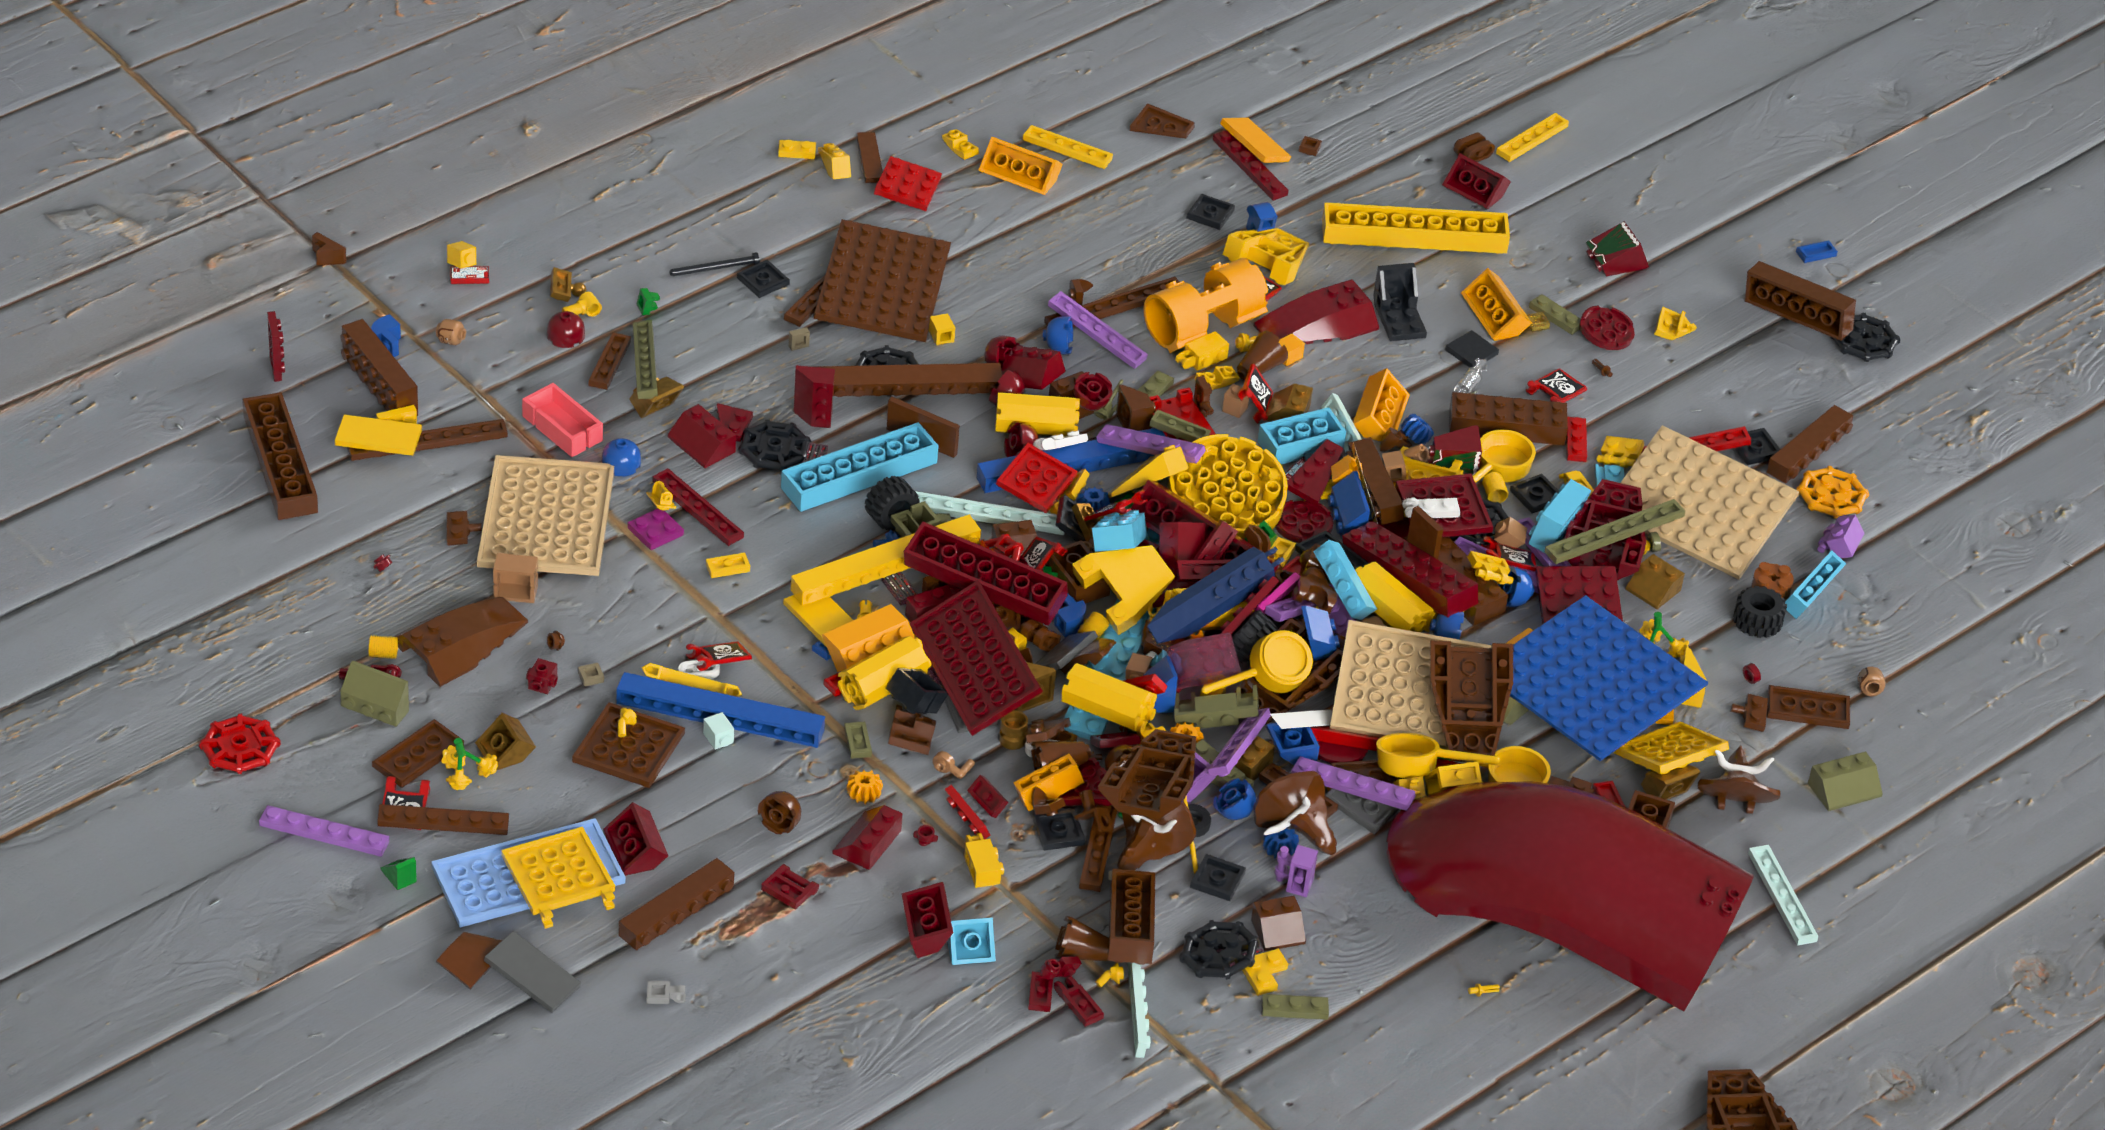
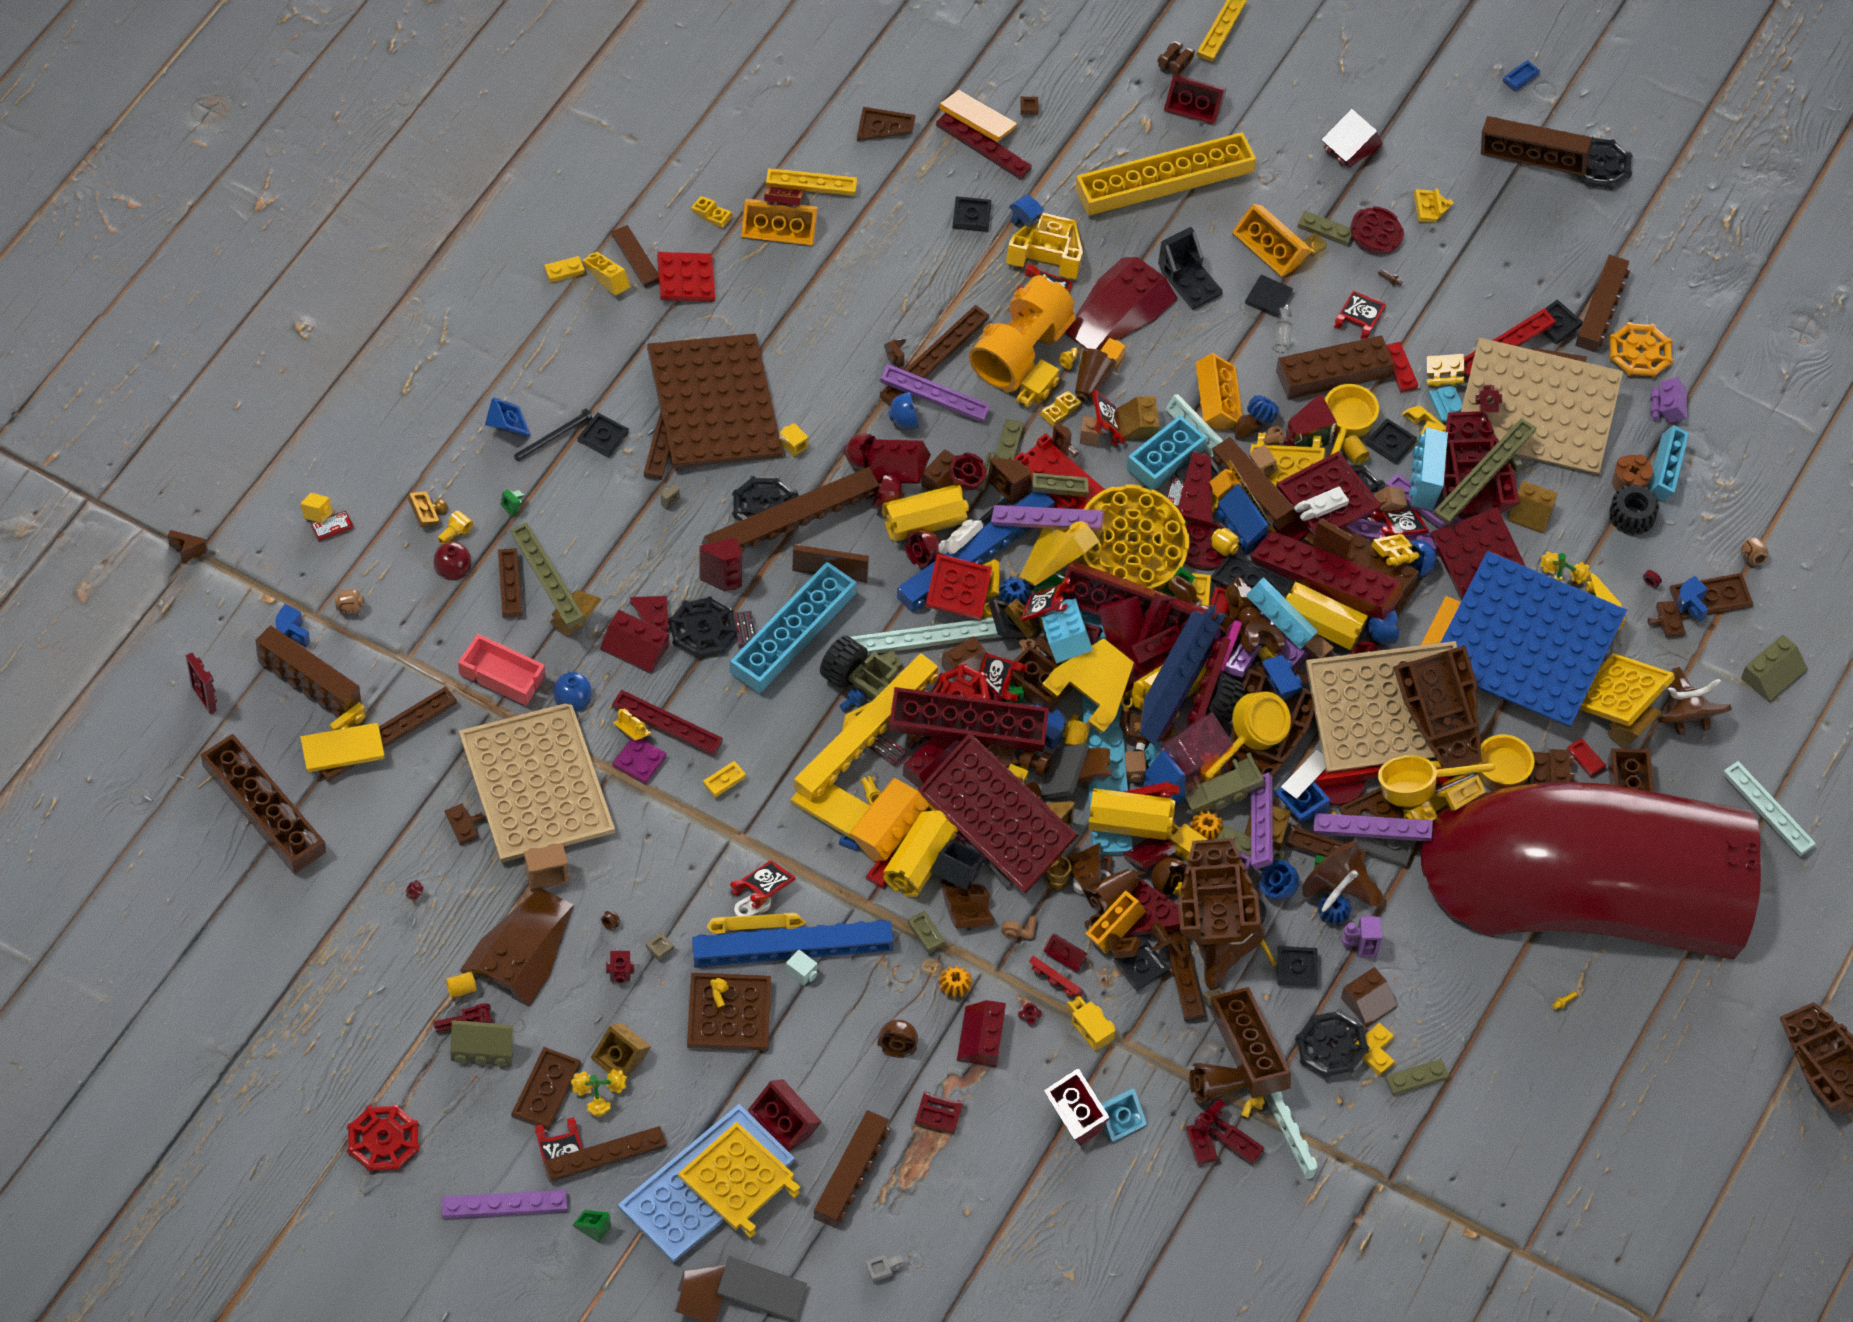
camera: 20 degrees left, 15 degrees up
none -> blue slope [485,397,531,437]
none -> dark red plate [764,186,805,208]
none -> yellow head [1211,528,1239,556]
none -> dark red brick [1475,385,1502,413]
none -> blue brick [1677,576,1708,623]

